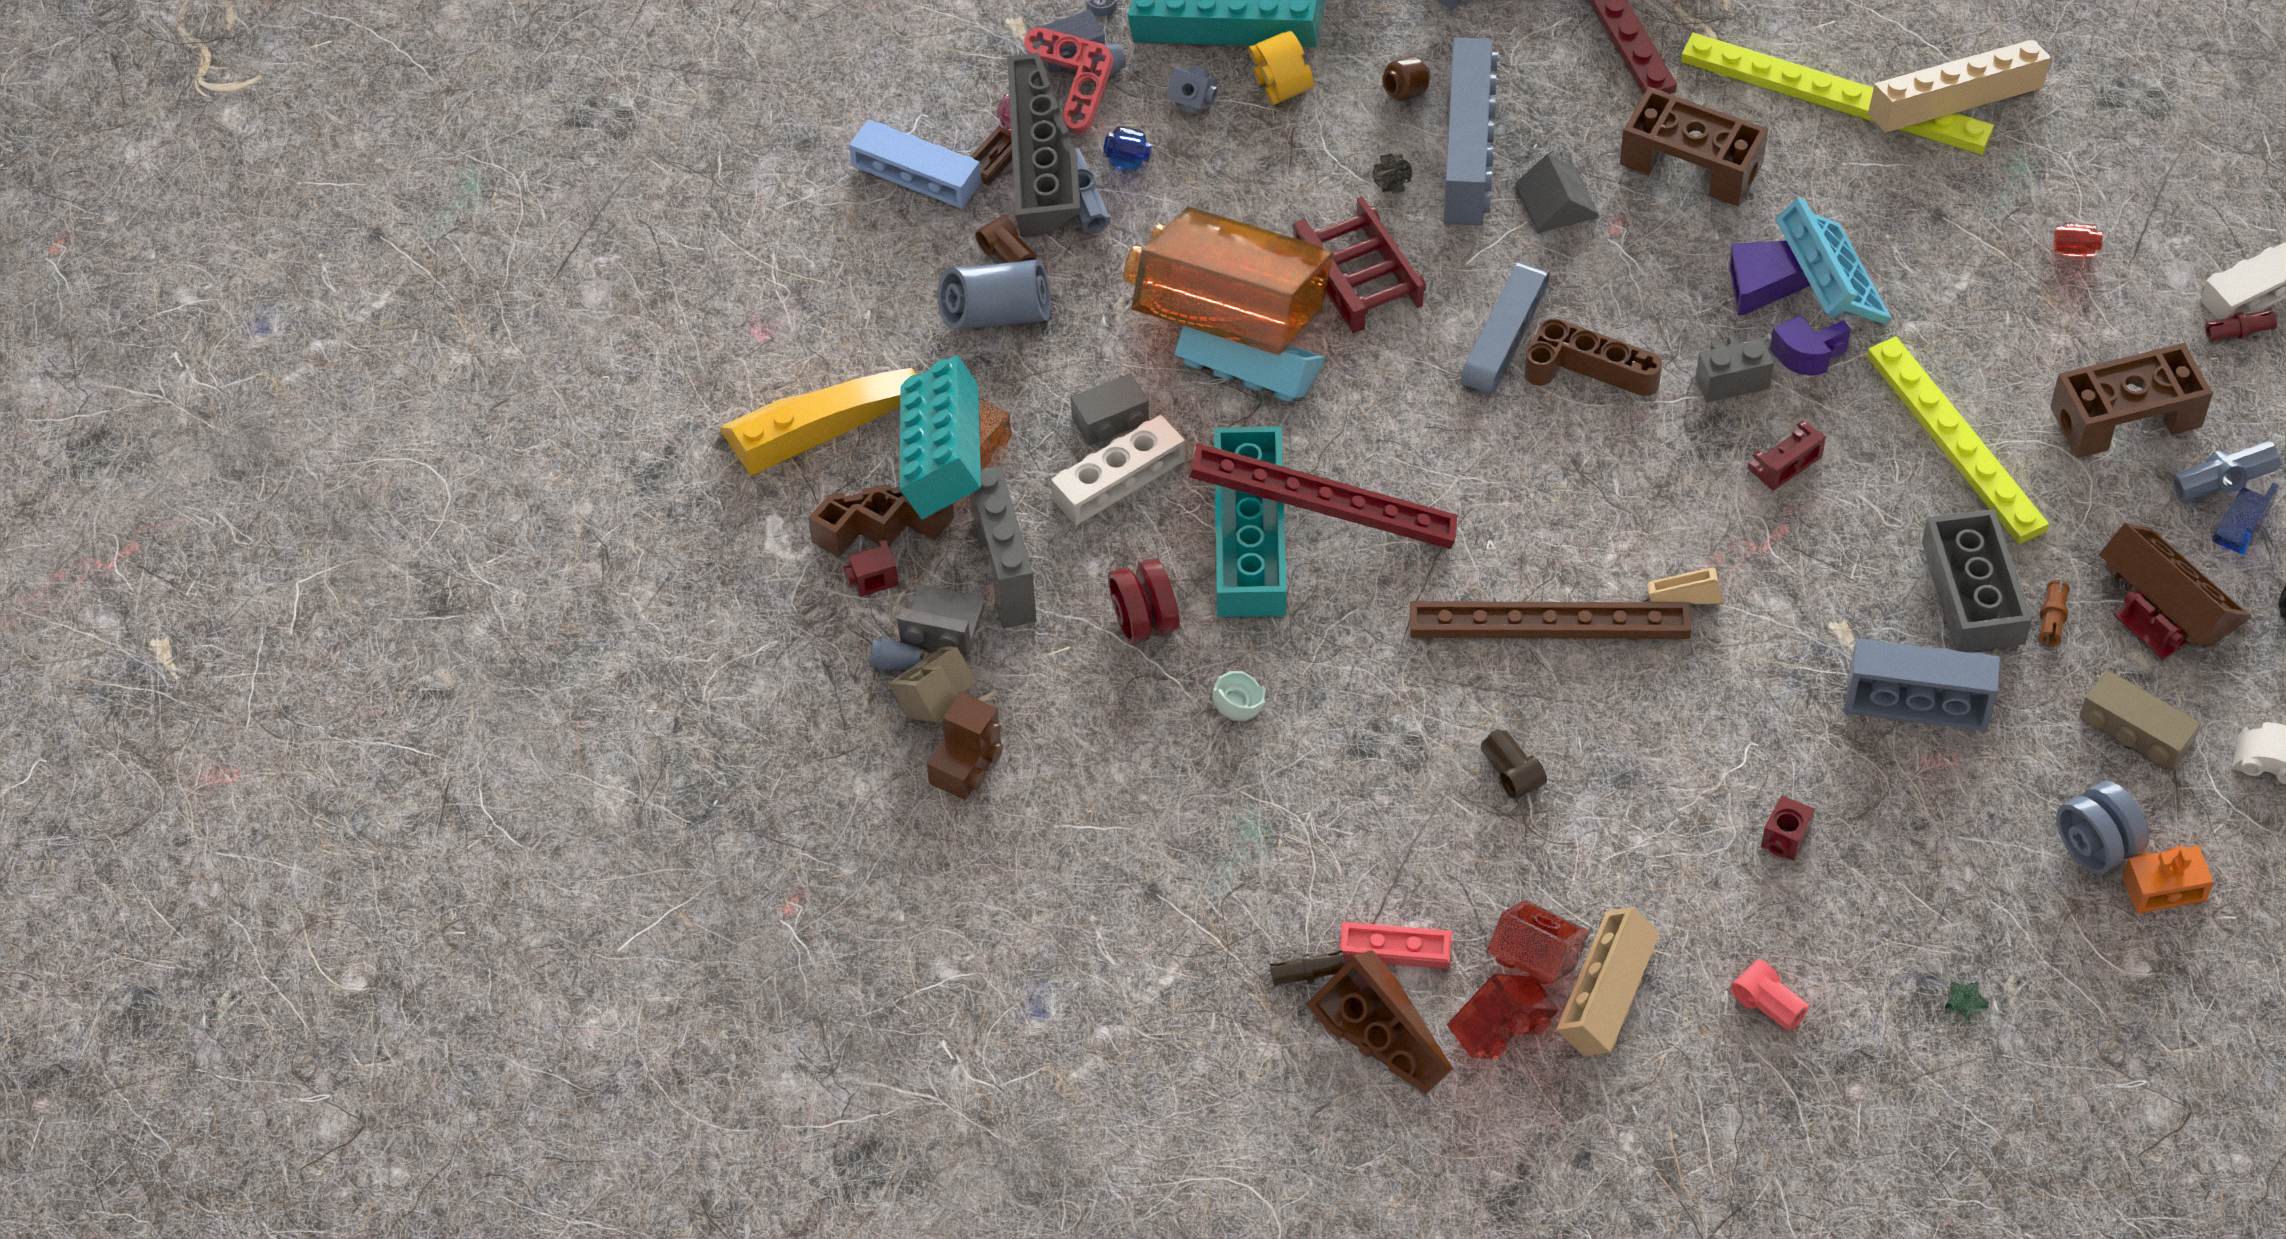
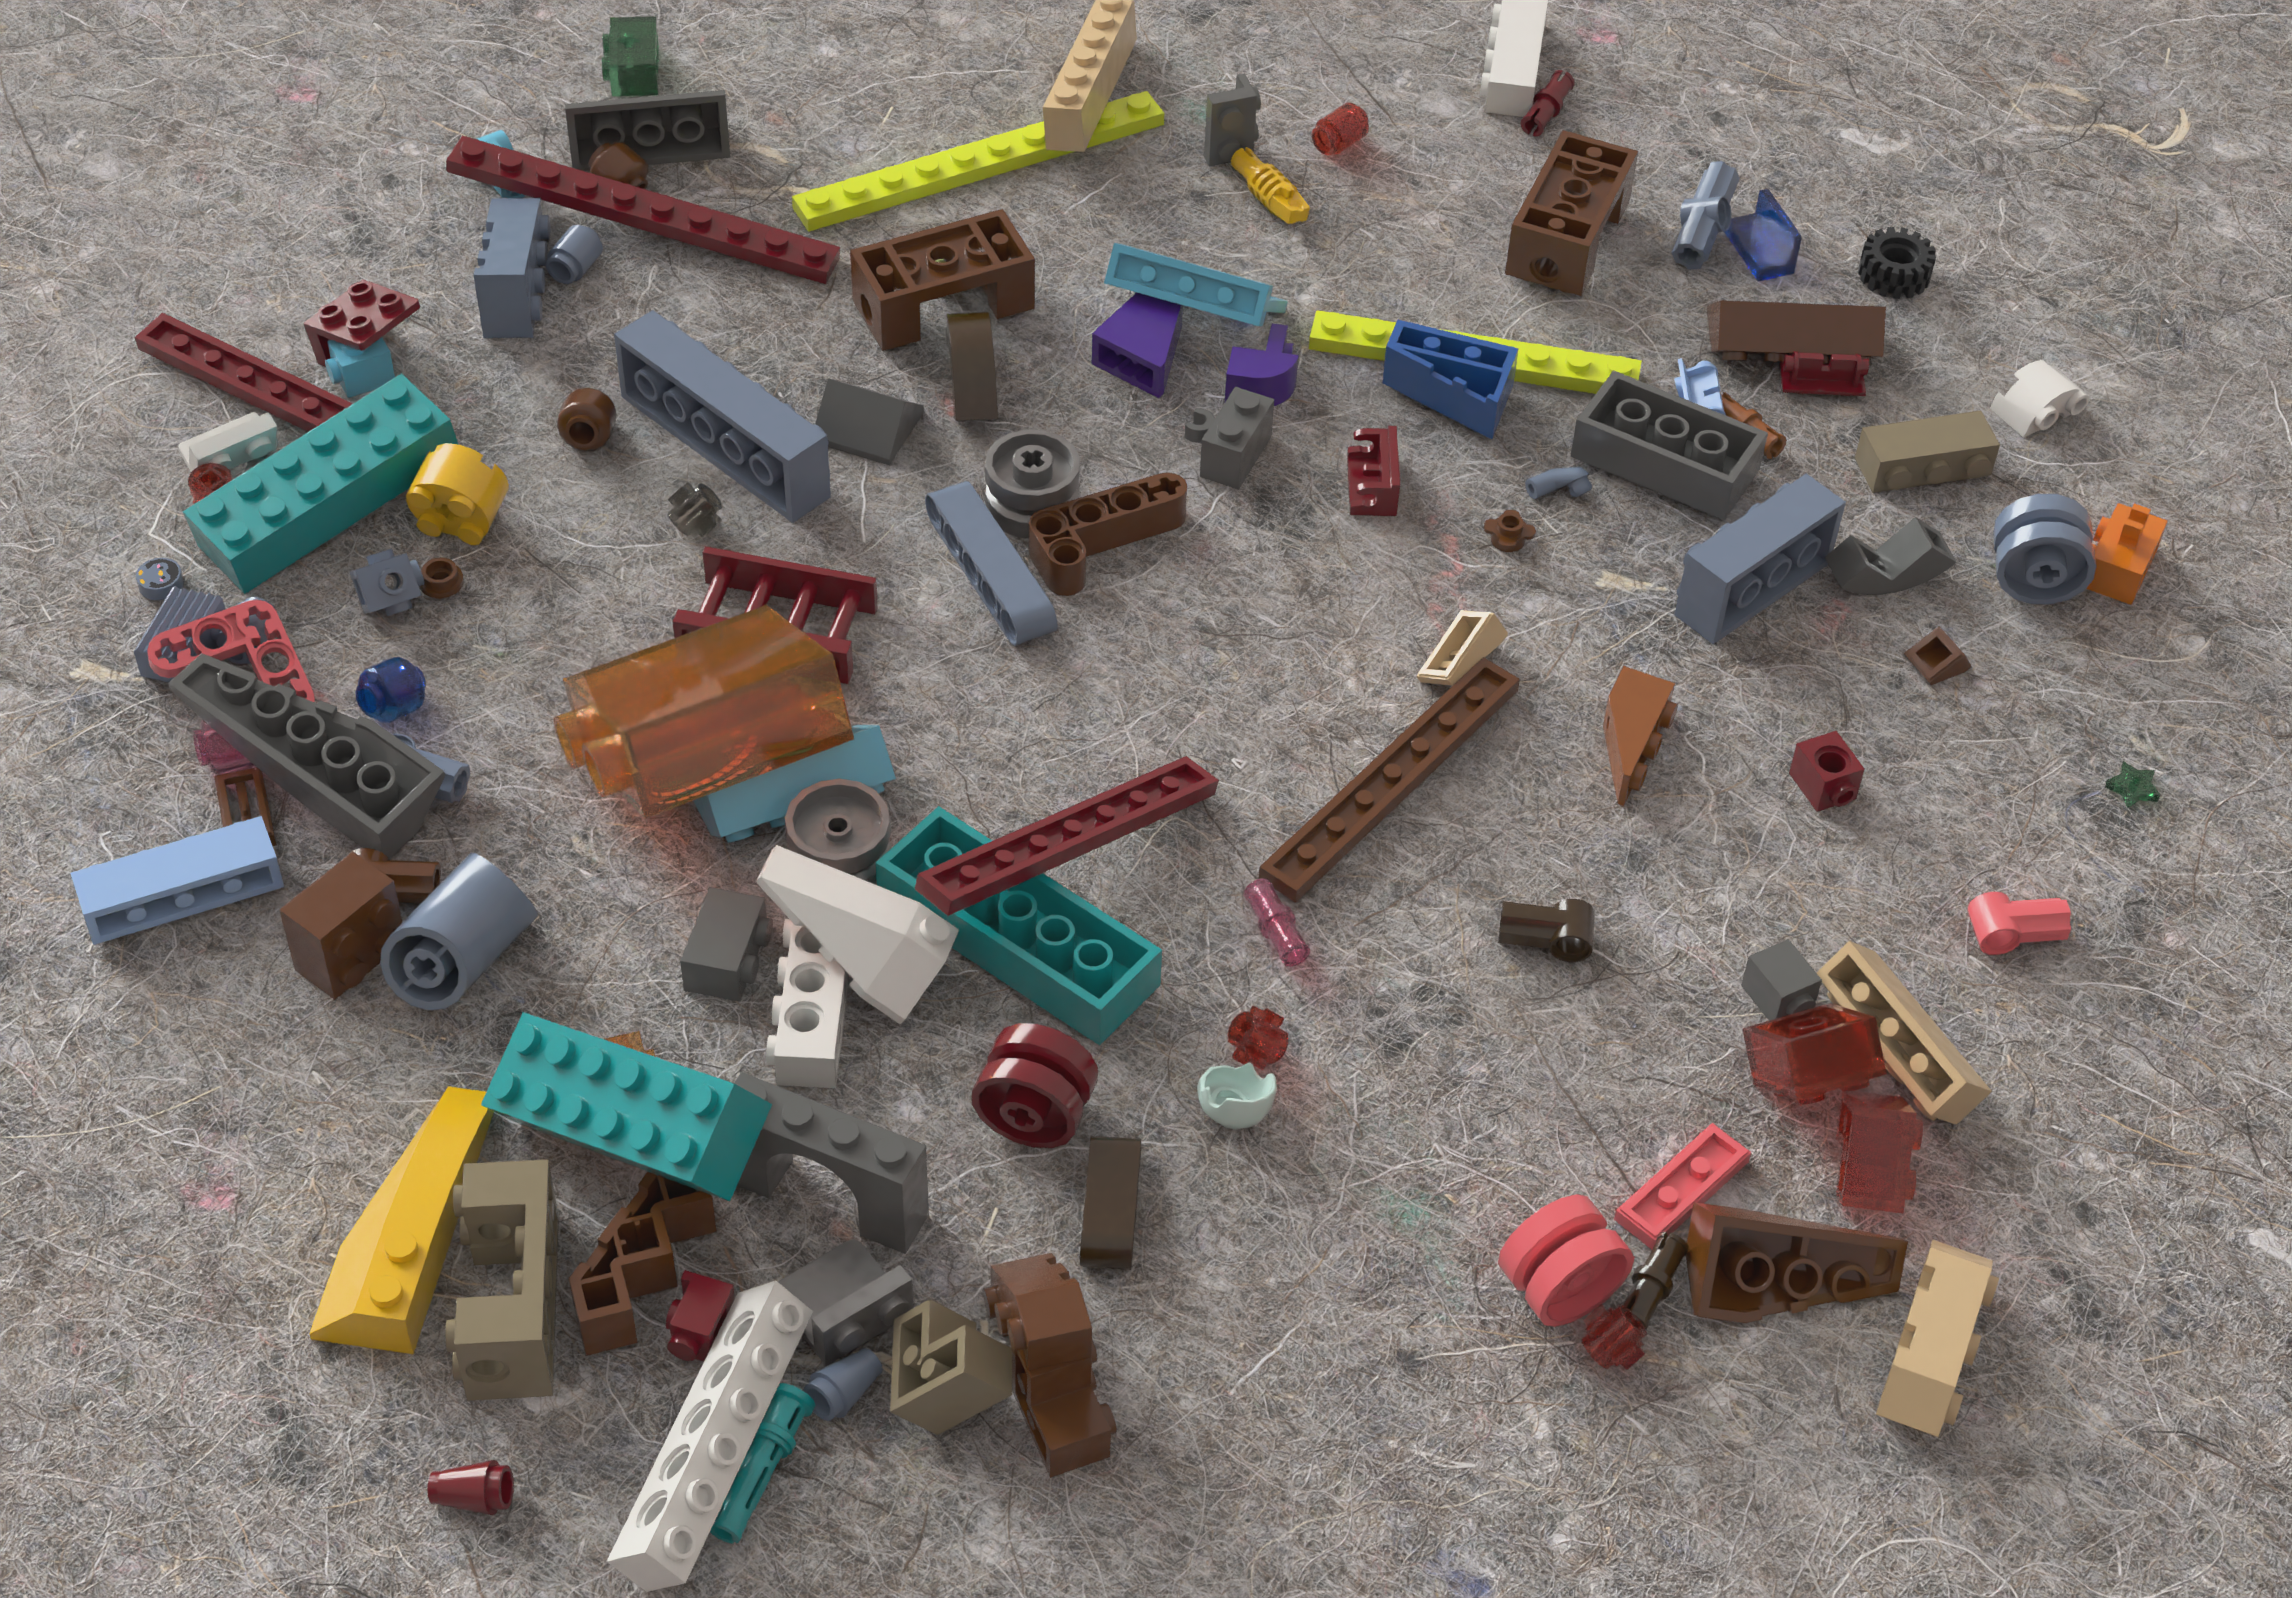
camera: 55 degrees left, 5 degrees down
none -> reddish brown brick [279,852,403,1000]
none -> reddish brown plate [419,557,464,599]
none -> dark red cone [427,1460,514,1516]
none -> dark tan plate [445,1159,559,1401]
none -> white brick [607,1281,813,1592]
none -> teal pin [710,1383,816,1544]
none -> white wedge [756,845,959,1024]
none -> flat silver wheel [785,779,891,885]
none -> dark brown arch [946,312,998,421]
none -> reddish brown brick [983,1253,1092,1370]
none -> flat silver wheel [985,429,1080,538]
none -> dark brown beam [1080,1135,1141,1270]
none -> dark grey bracket [1204,74,1261,167]
none -> clear red gear [1228,1006,1288,1070]
none -> yellow hinge [1231,147,1310,224]
none -> clear pink pin [1244,878,1310,967]
none -> blue wedge [1382,320,1519,439]
none -> reddish brown plate [1484,510,1536,552]
none -> coral wheel [1498,1194,1635,1327]
none -> sand blue arm [1525,467,1592,499]
none -> clear red gear [1581,1304,1647,1370]
none -> dark orange slope [1603,666,1678,806]
none -> light blue hinge [1674,358,1725,415]
none -> dark grey brick [1741,939,1822,1027]
none -> dark grey brick [1825,517,1957,595]
none -> tan brick [1876,1240,1999,1437]
none -> reddish brown slope [1904,626,1972,685]

